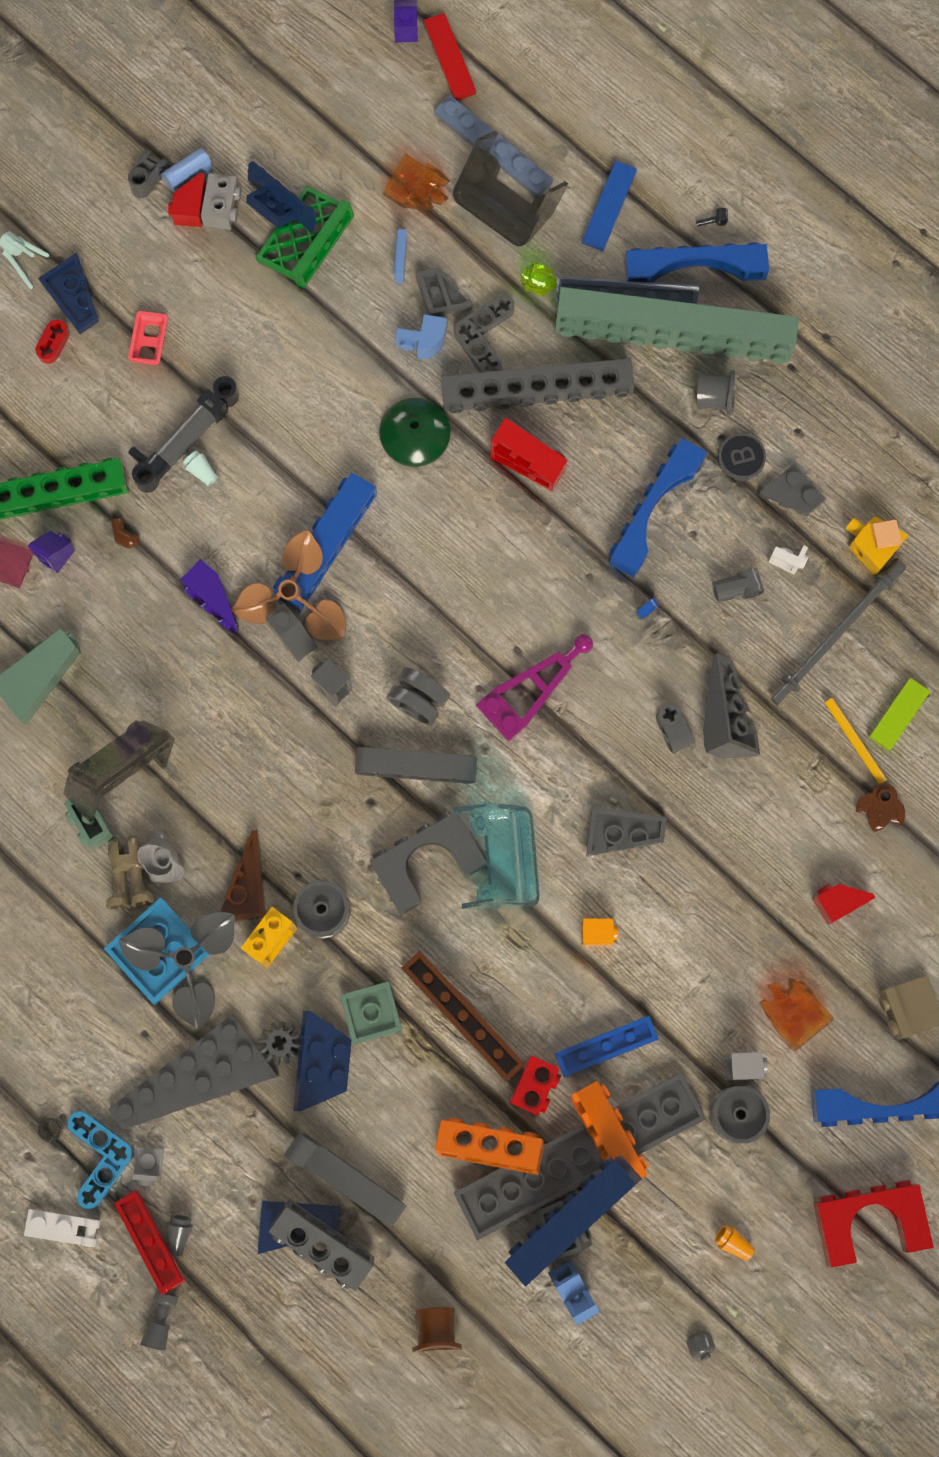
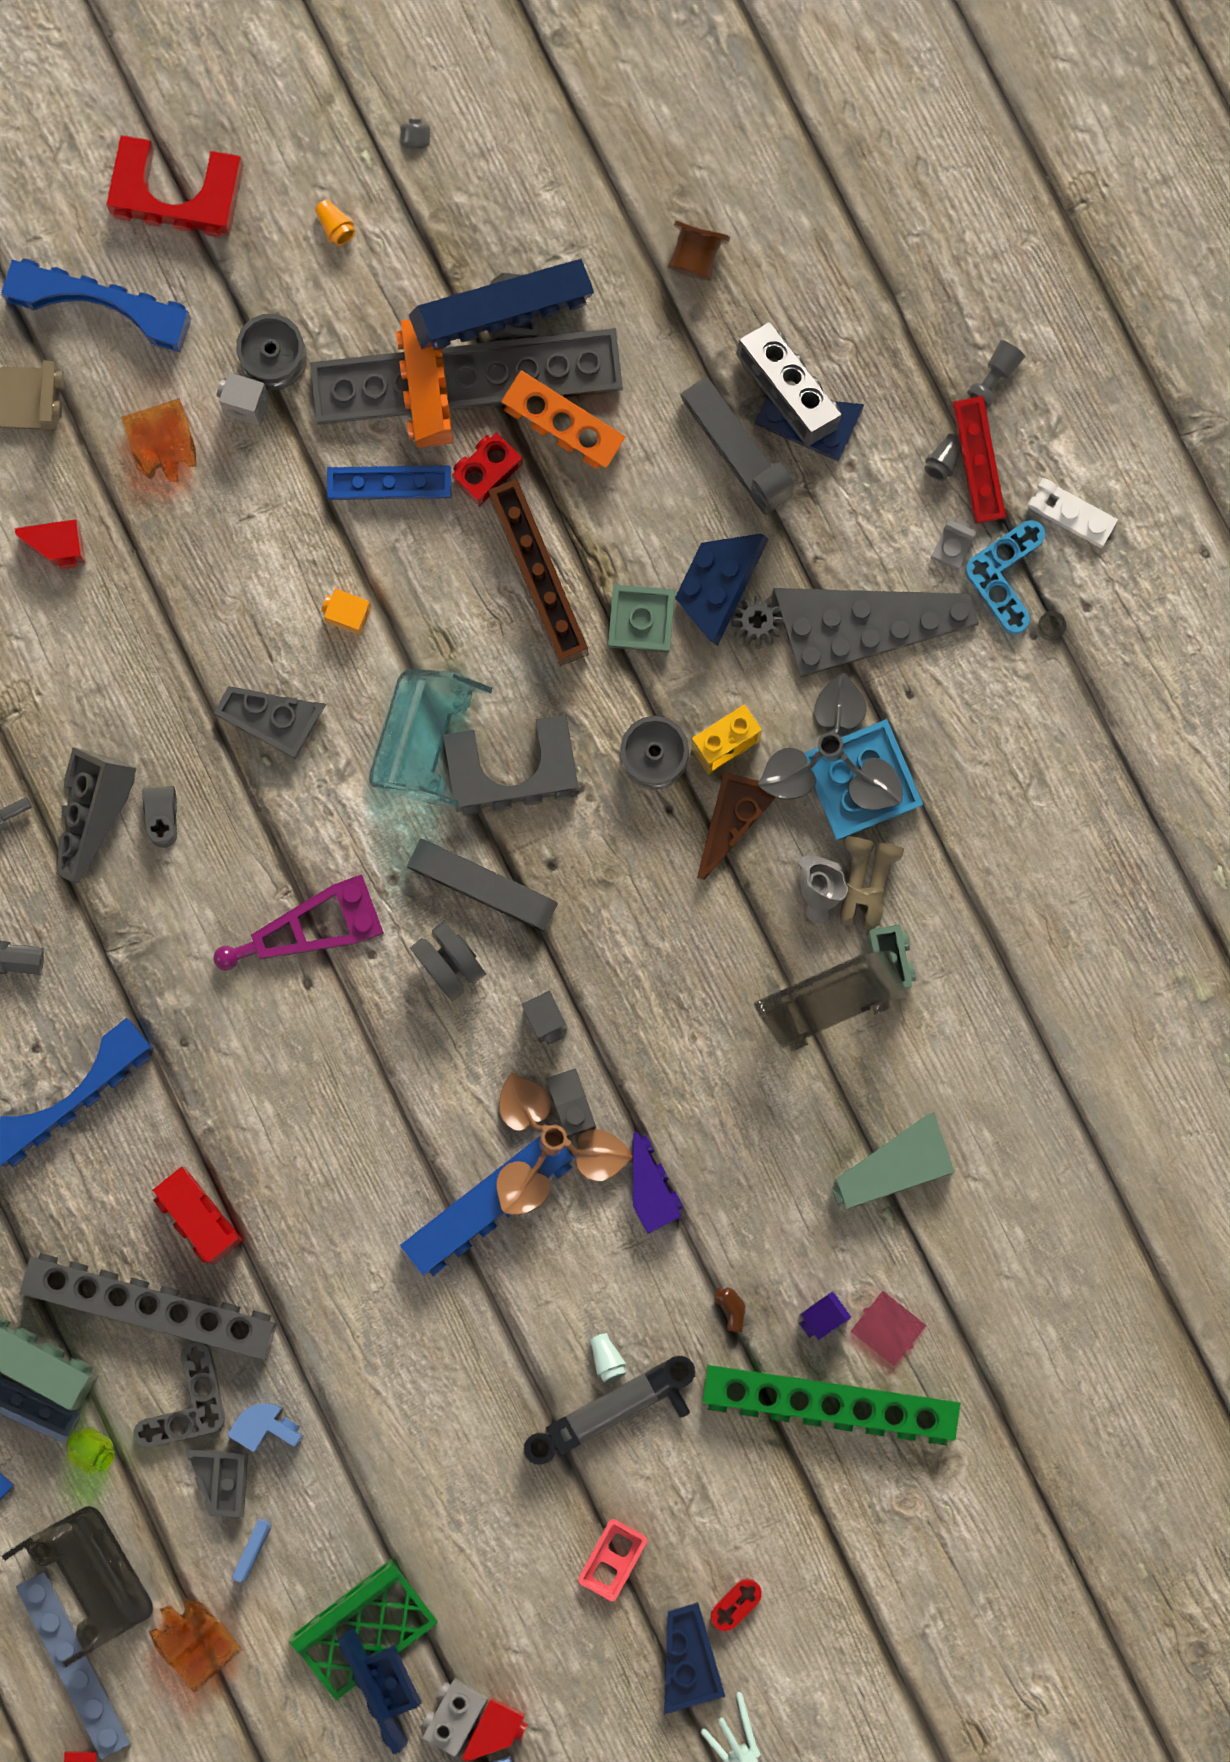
camera: 155 degrees left, 5 degrees up
dark green dish [379,398,451,467] -> none
medium blue brick [548,1260,599,1325] -> none
blue tile [636,597,659,619] -> none

